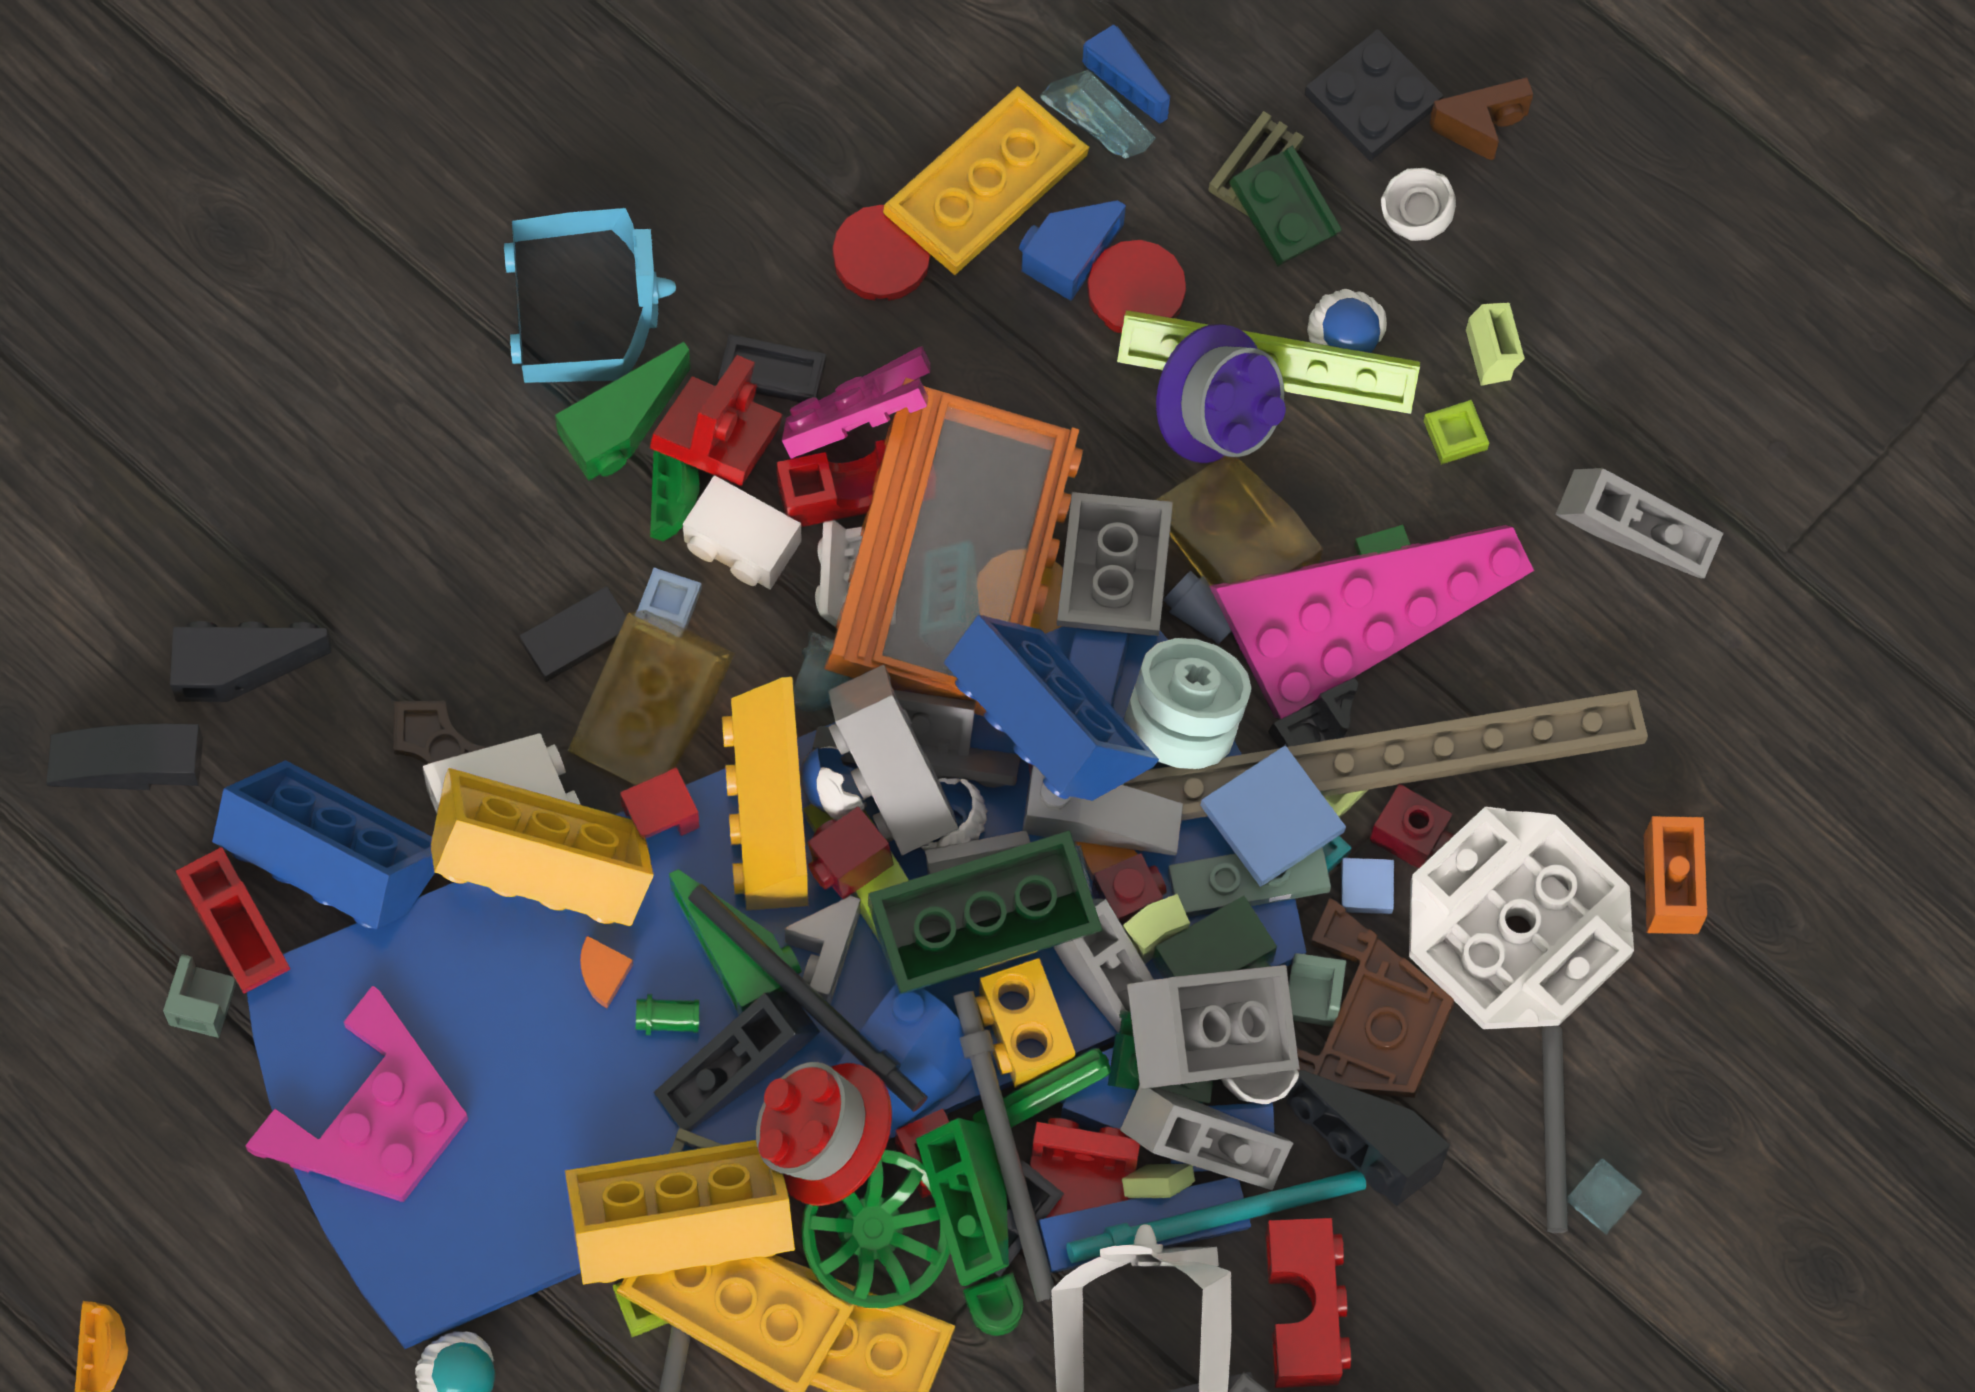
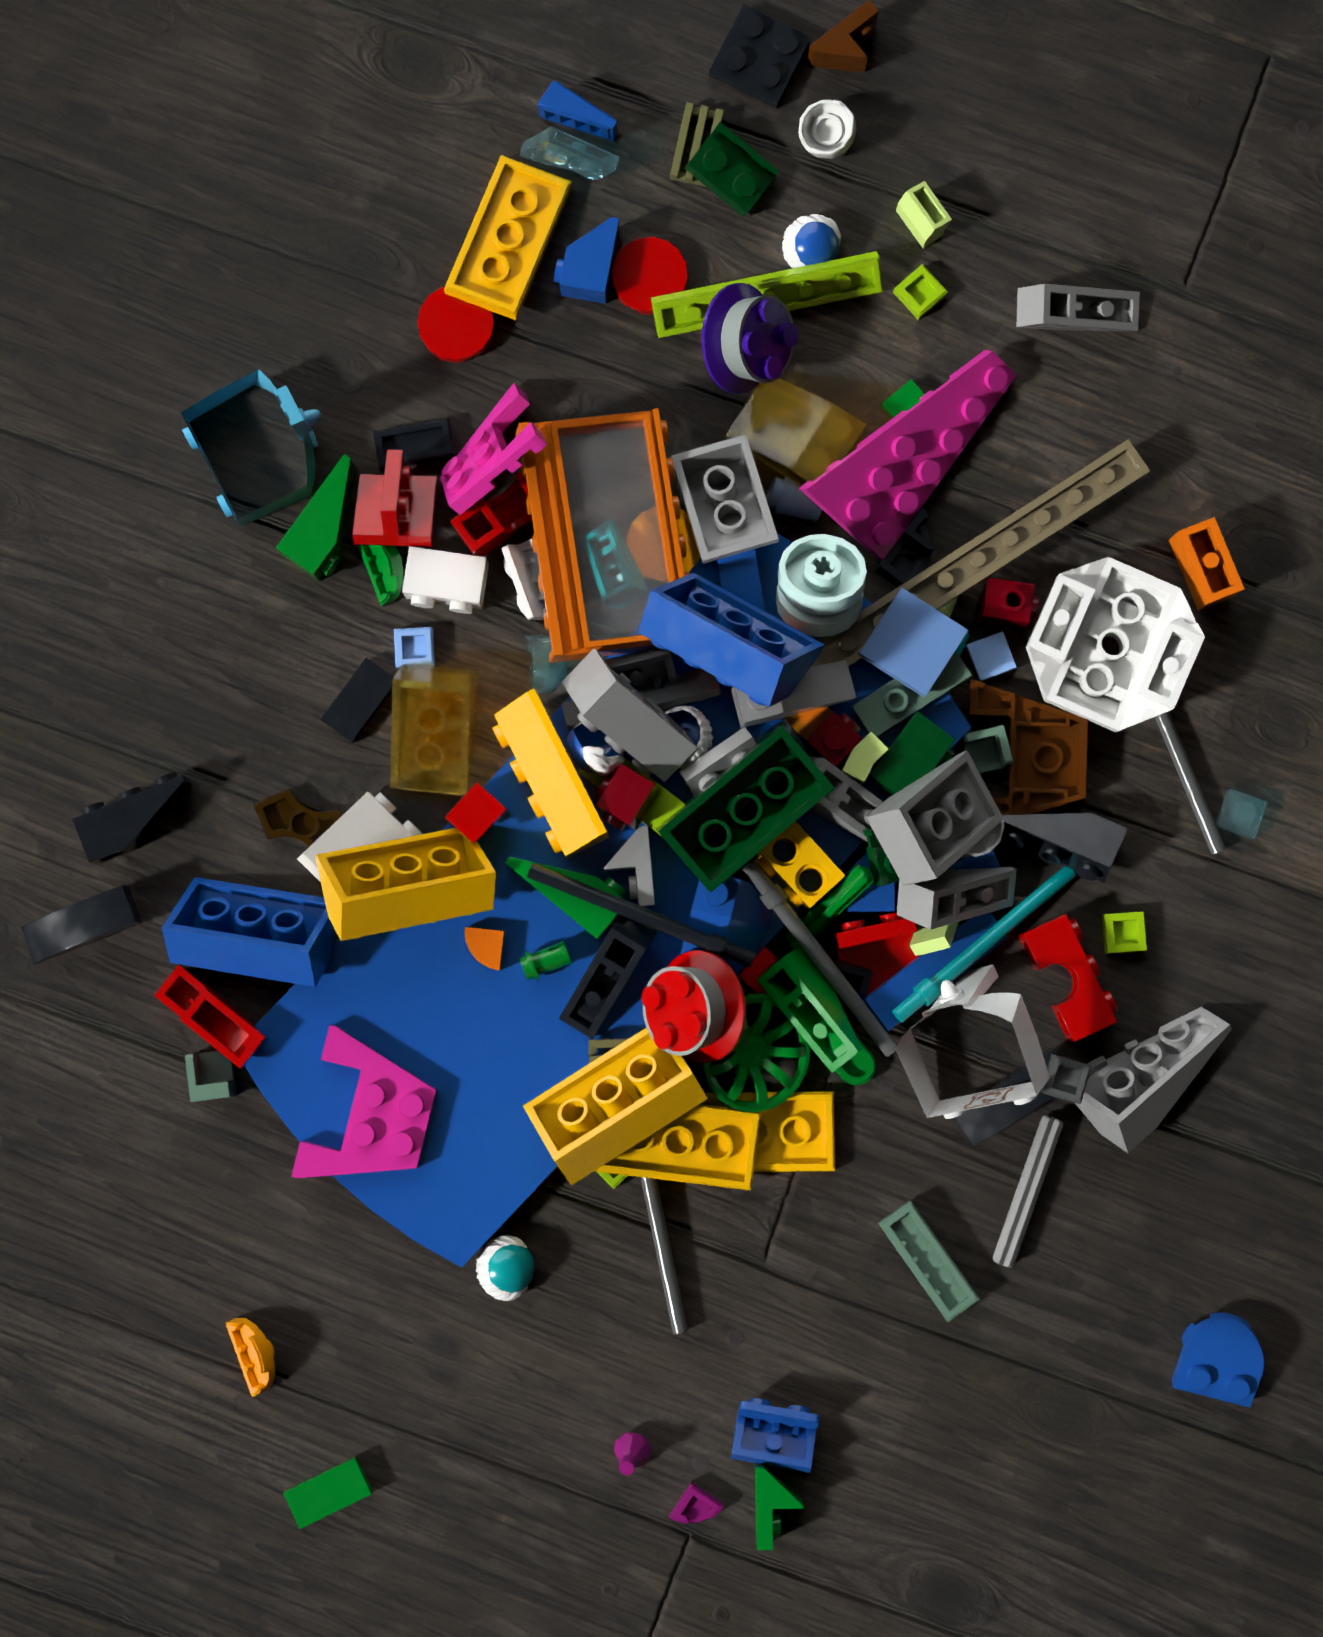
camera: 15 degrees left, 15 degrees up
none -> lime tile [1102,911,1147,954]

